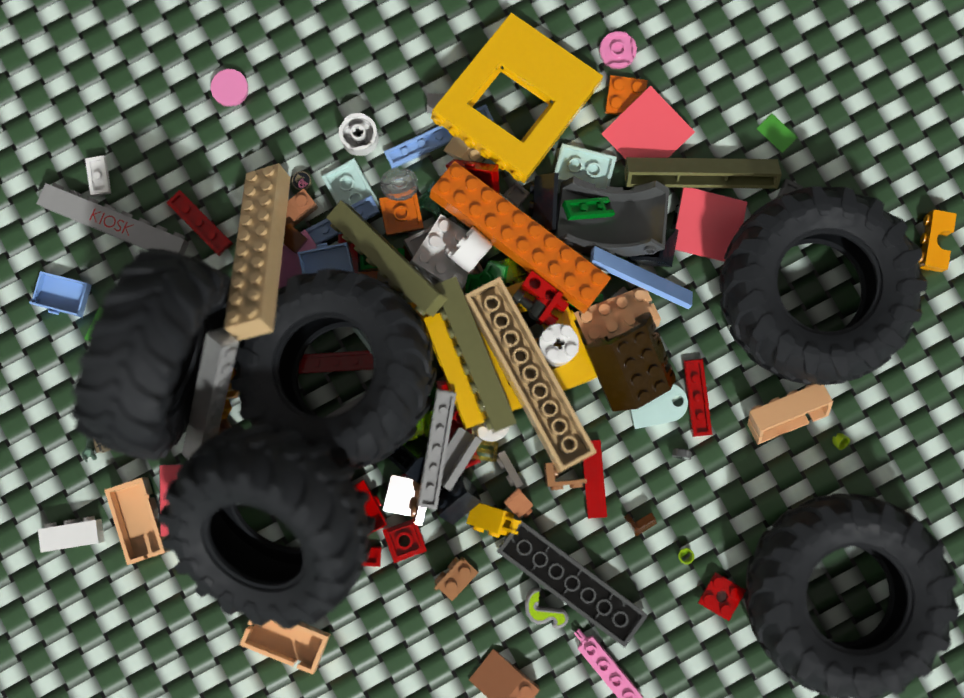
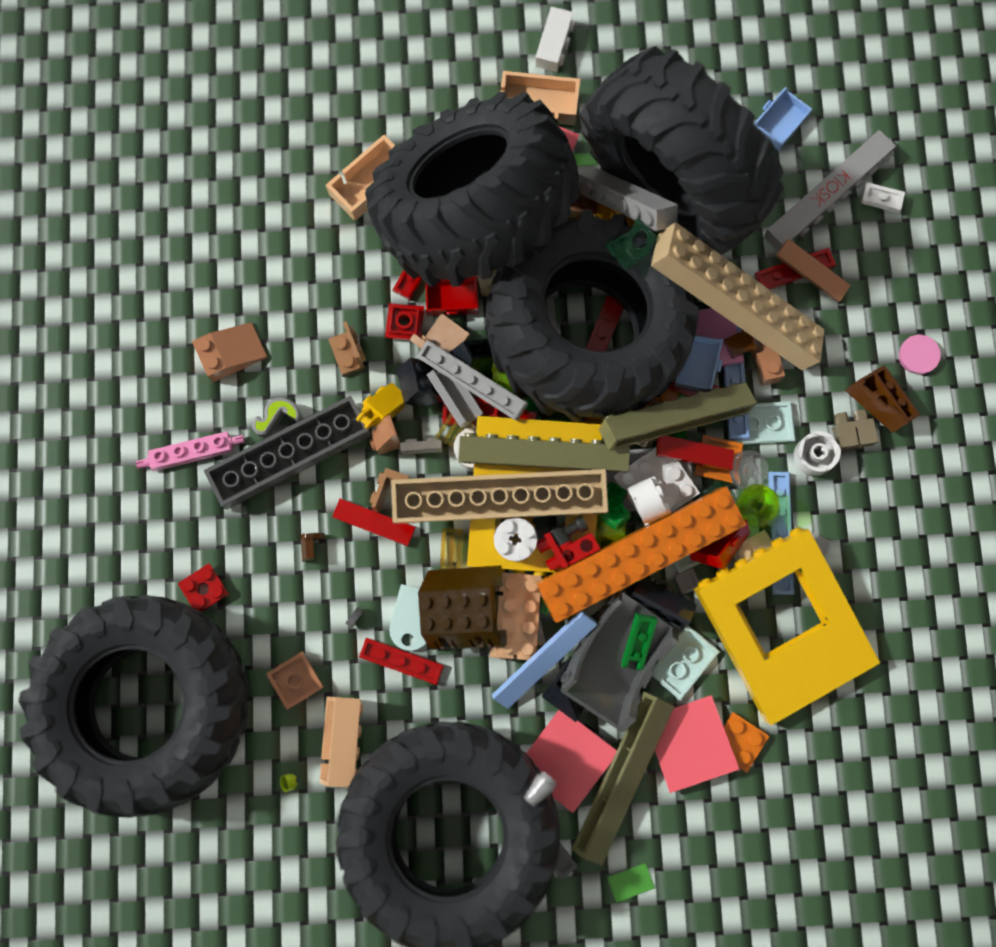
camera: 115 degrees right, 5 degrees down
tile [292,171,312,191] -> none
bright pink tile [599,31,637,69] -> none
lime hinge [678,548,694,565] -> none
none -> nougat plate [266,651,324,710]
none -> clear yellow tile [440,528,463,570]
none -> light grey cone [524,771,557,807]
none -> bright green sticker [574,153,598,166]
none -> clear green piece [605,219,657,270]
none -> red tile [656,436,734,471]
none -> clear neon green brick [737,484,781,529]
none -> nougat tile [776,239,851,302]
none -> dark tan hips [832,409,879,451]
none -> reddish brown wedge [845,365,920,433]

